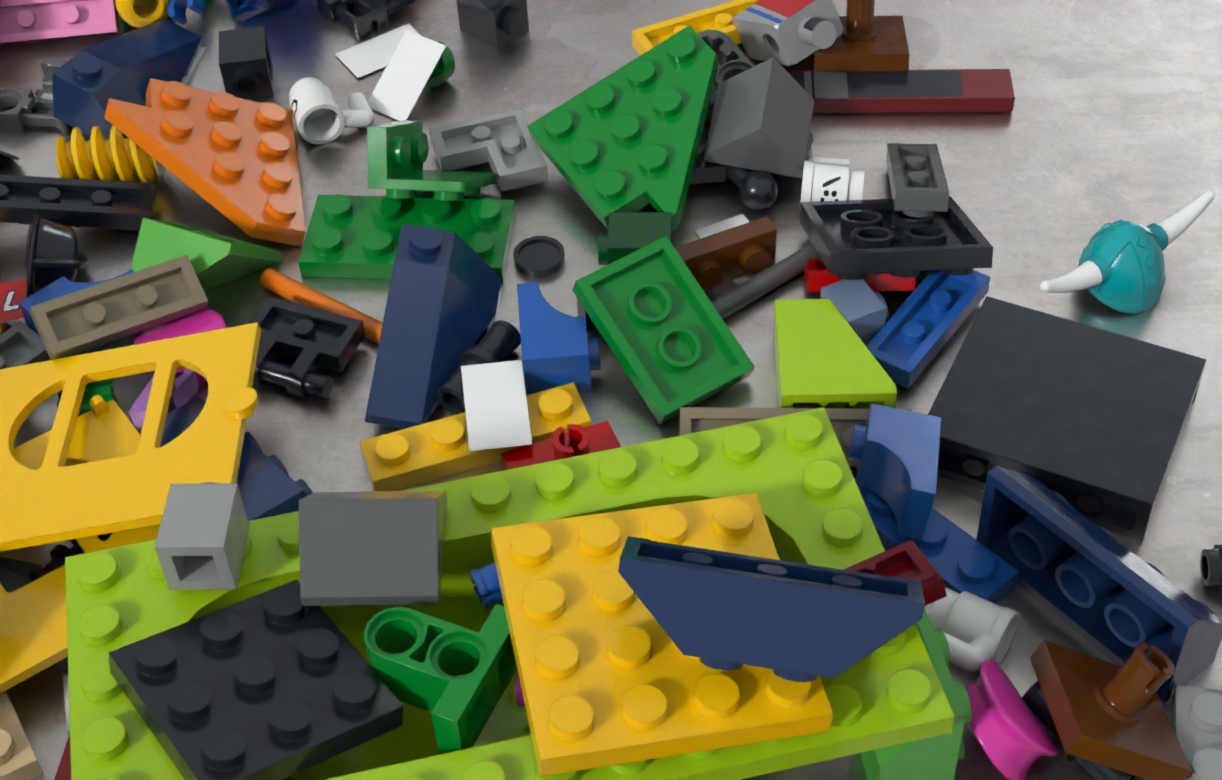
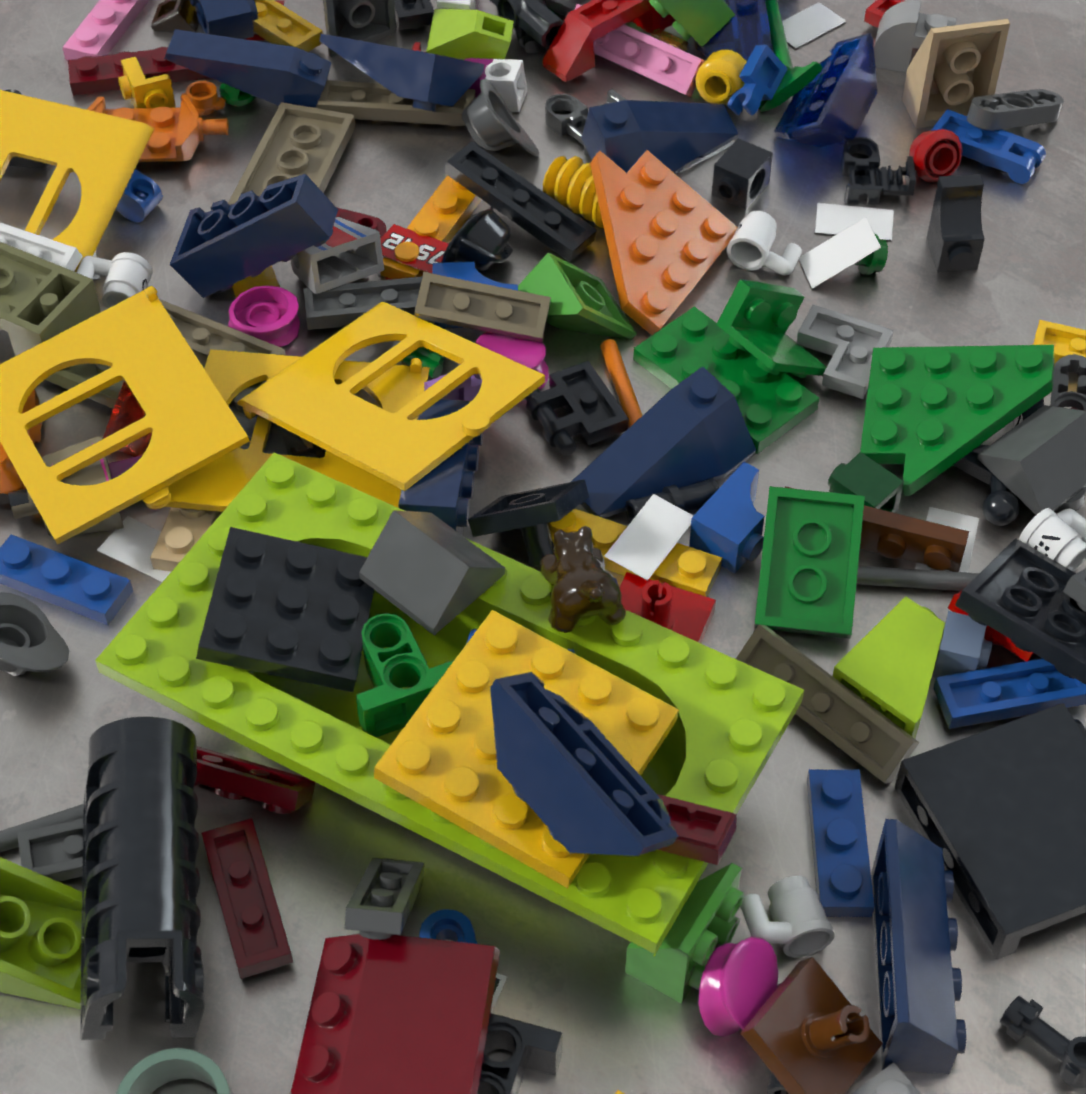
camera: 40 degrees right, 5 degrees up
light grey brick [155,482,250,590] -> none
black piece [513,236,565,278] -> none
blue arch [848,403,941,539] -> none
none -> black tile [468,479,589,566]
none -> dark brown animal [540,526,626,633]

